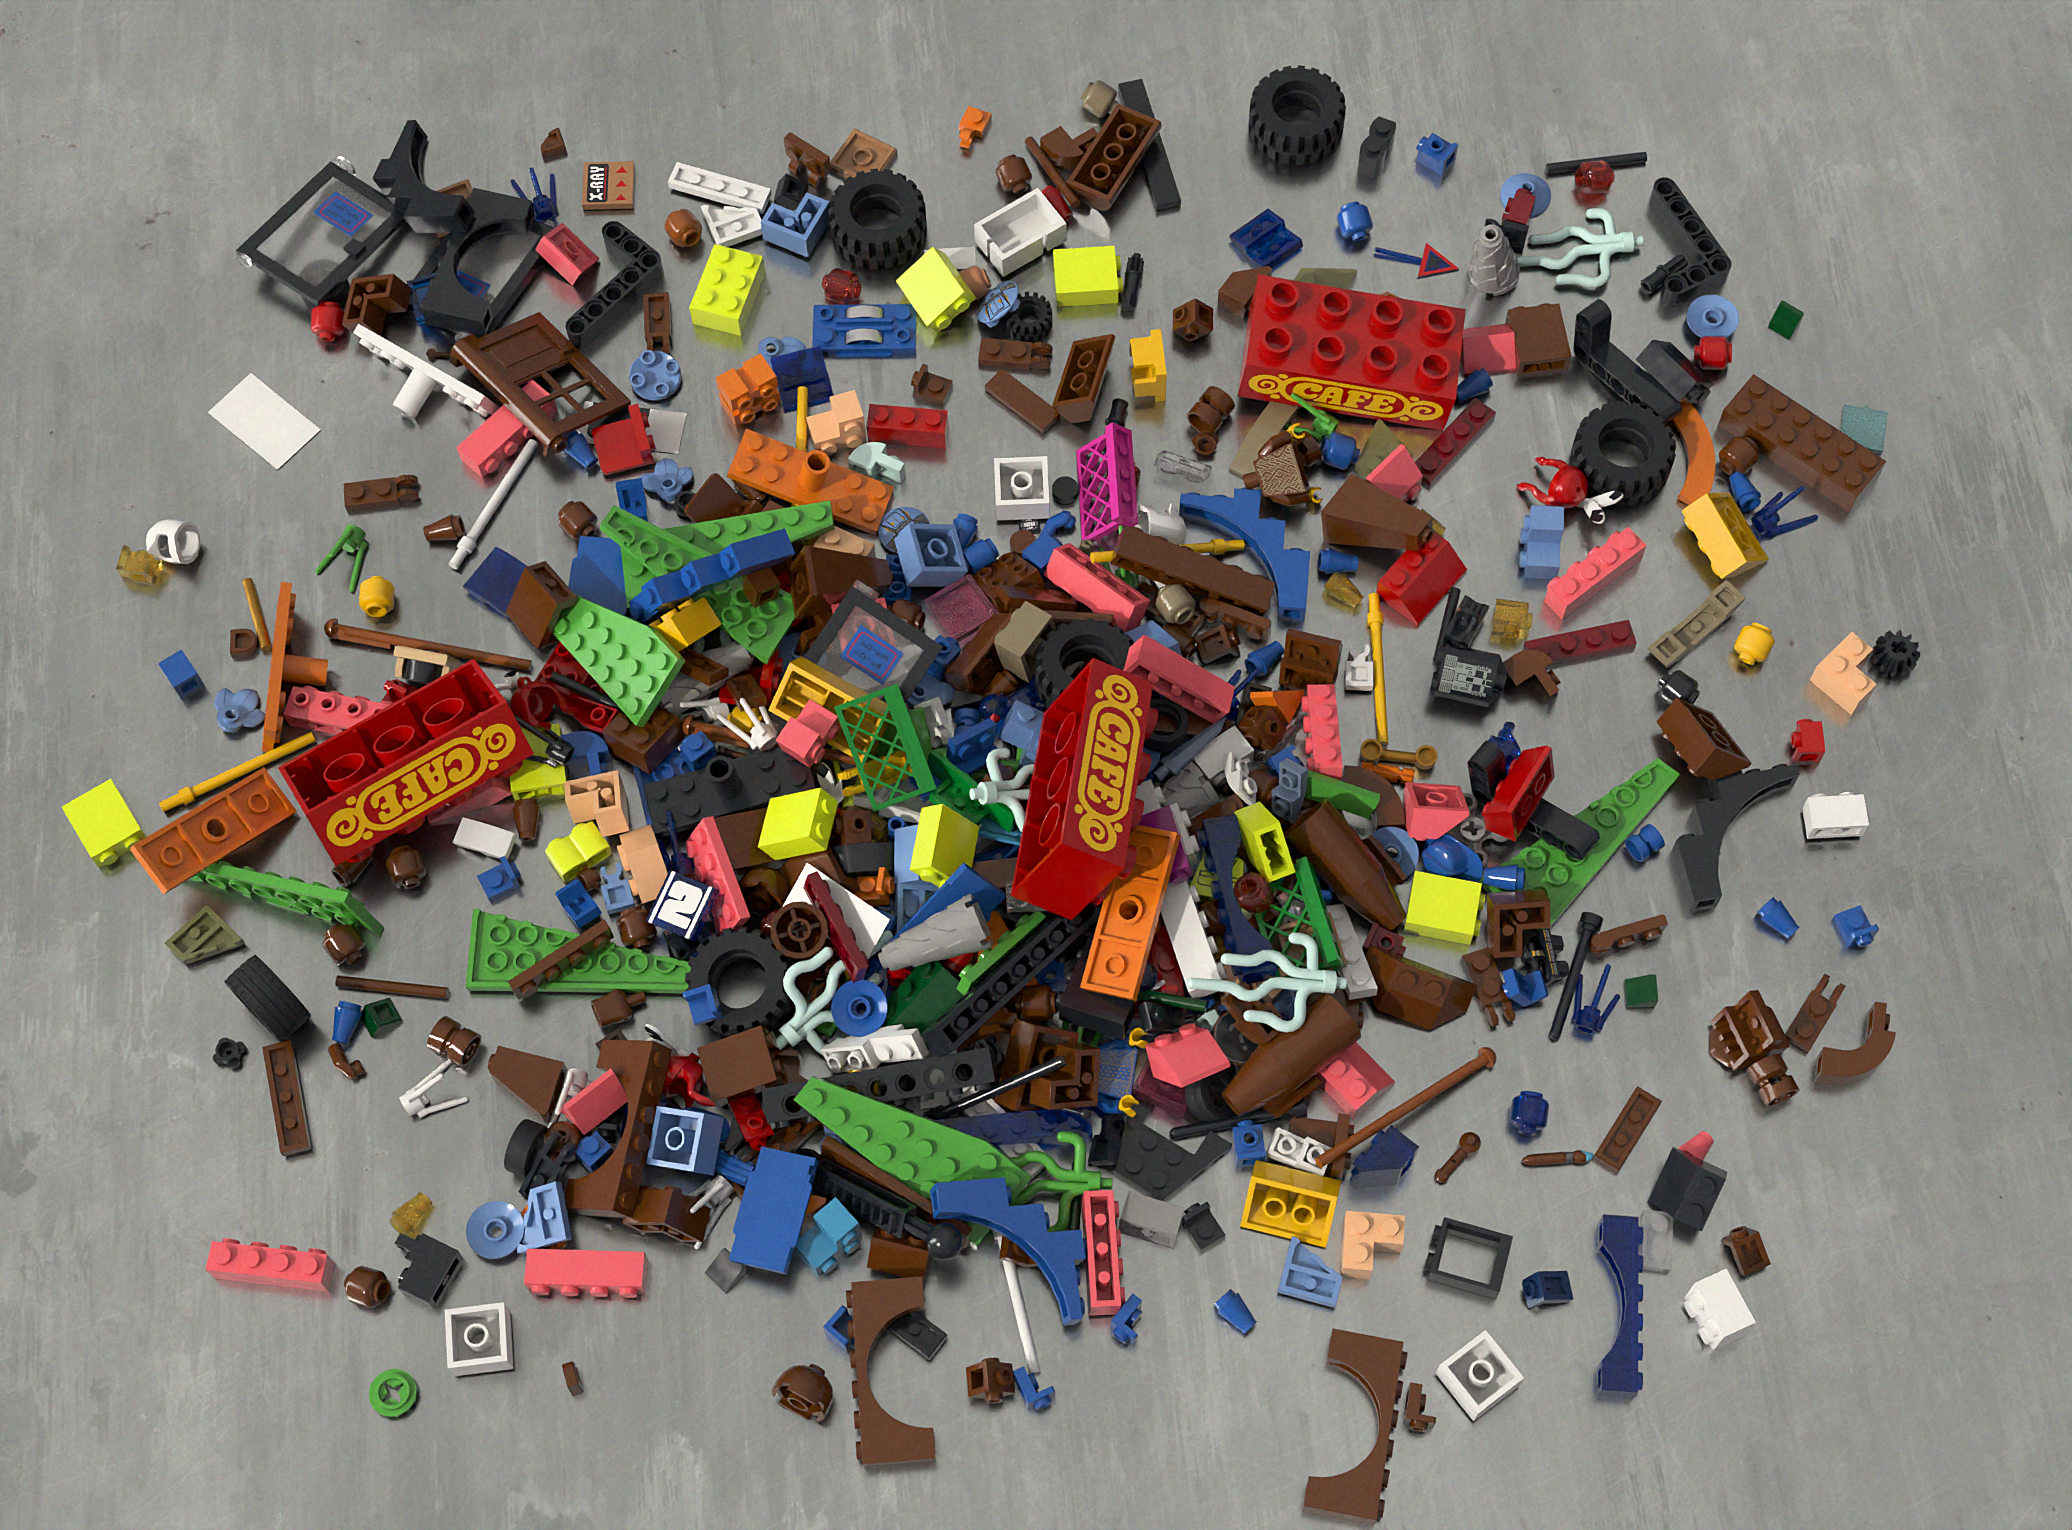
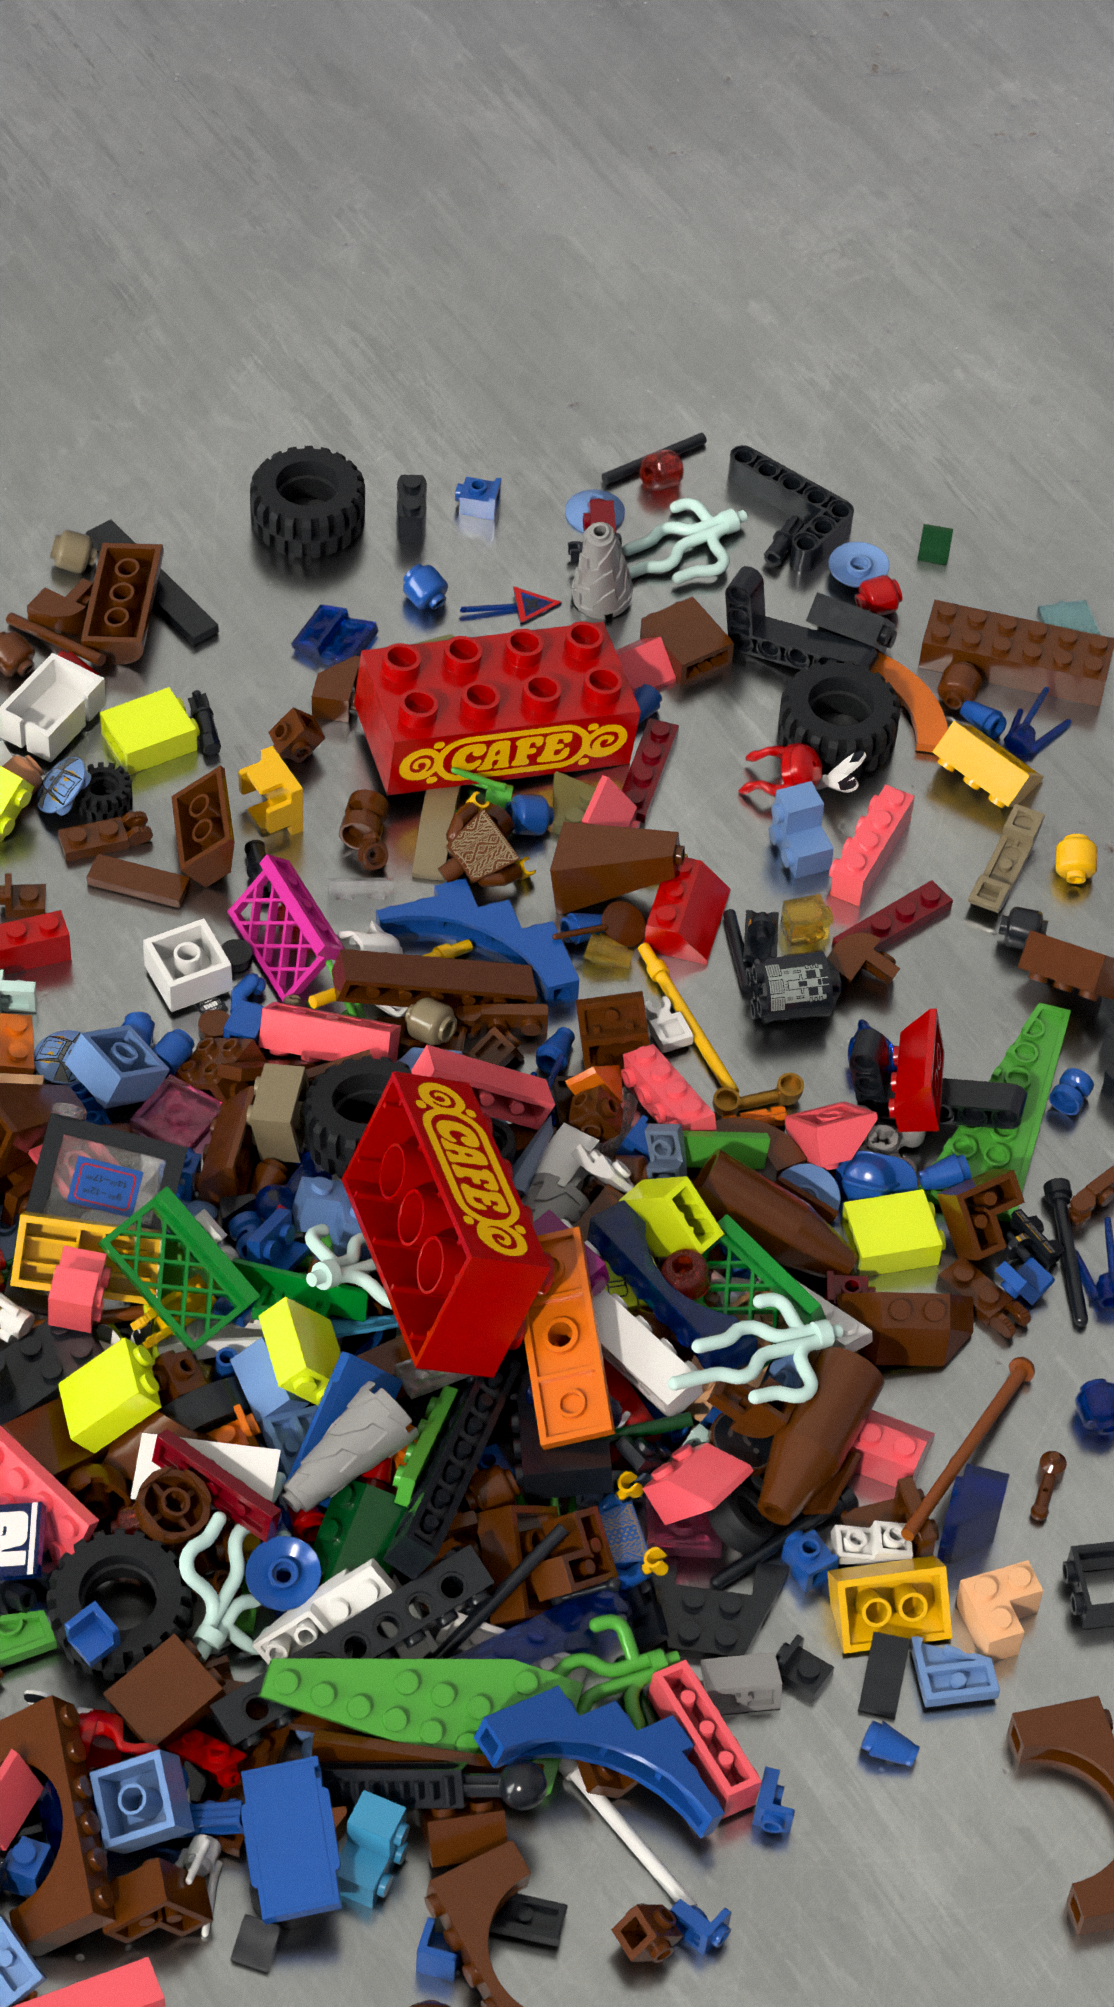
camera: 30 degrees left, 15 degrees down
none -> reddish brown piece [552,901,646,947]
none -> black slope [858,1631,911,1718]

